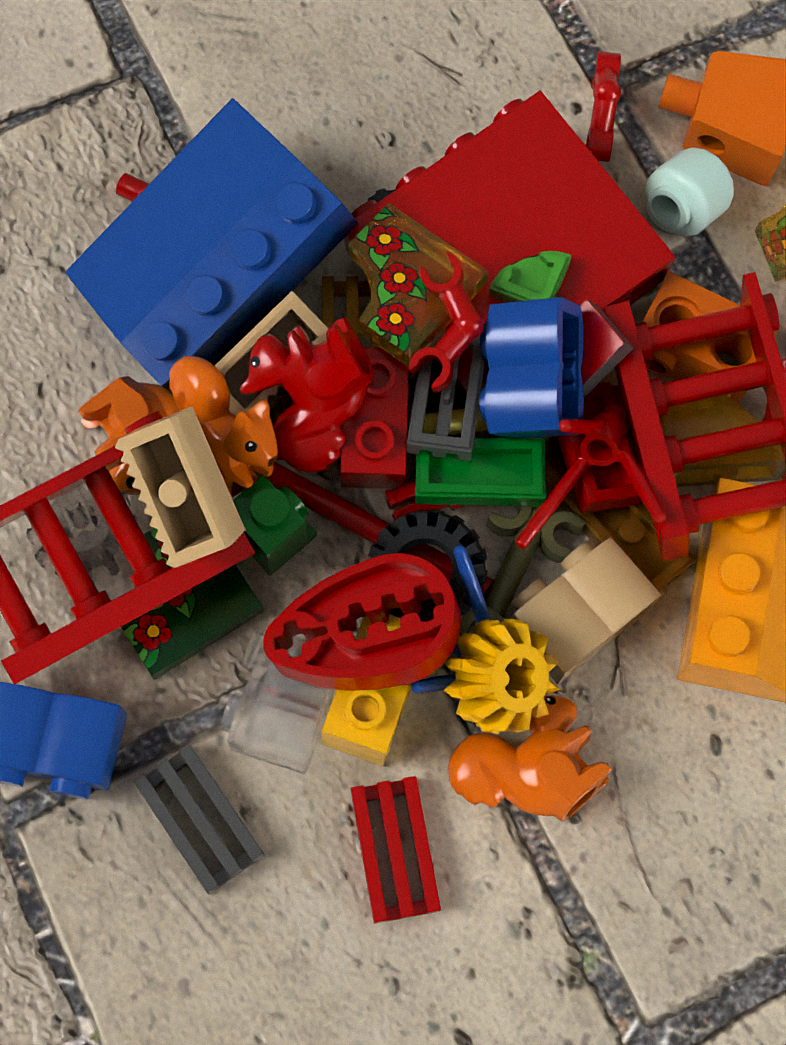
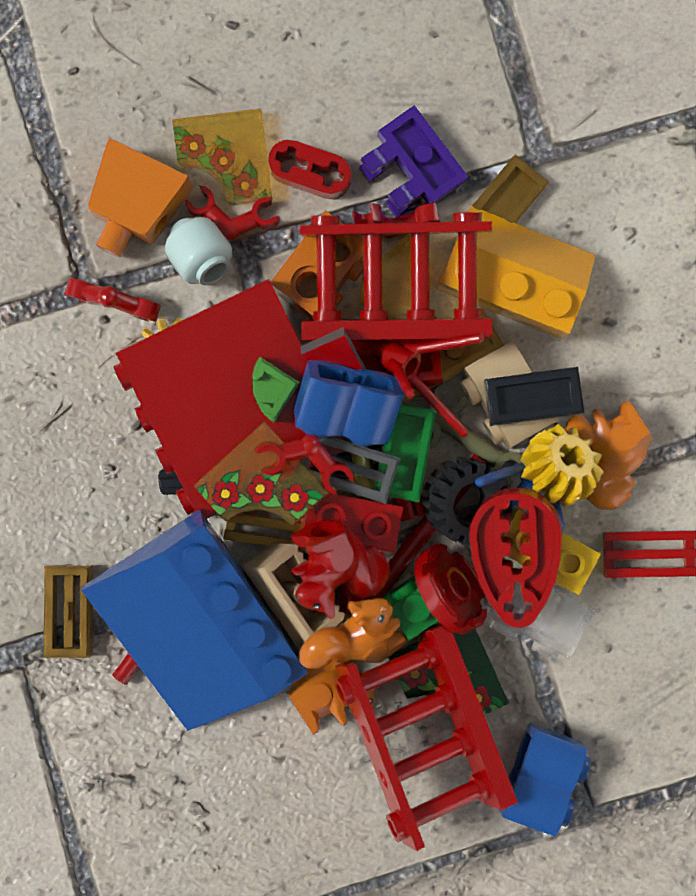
camera: 75 degrees left, 15 degrees up
tan brick [115,406,246,568] -> none
dark grey tile [133,743,265,895] -> none
none -> pearl gold tile [44,565,93,658]
none -> red arm [185,185,280,240]
none -> red tile [415,543,488,635]
none -> black tile [483,367,585,426]

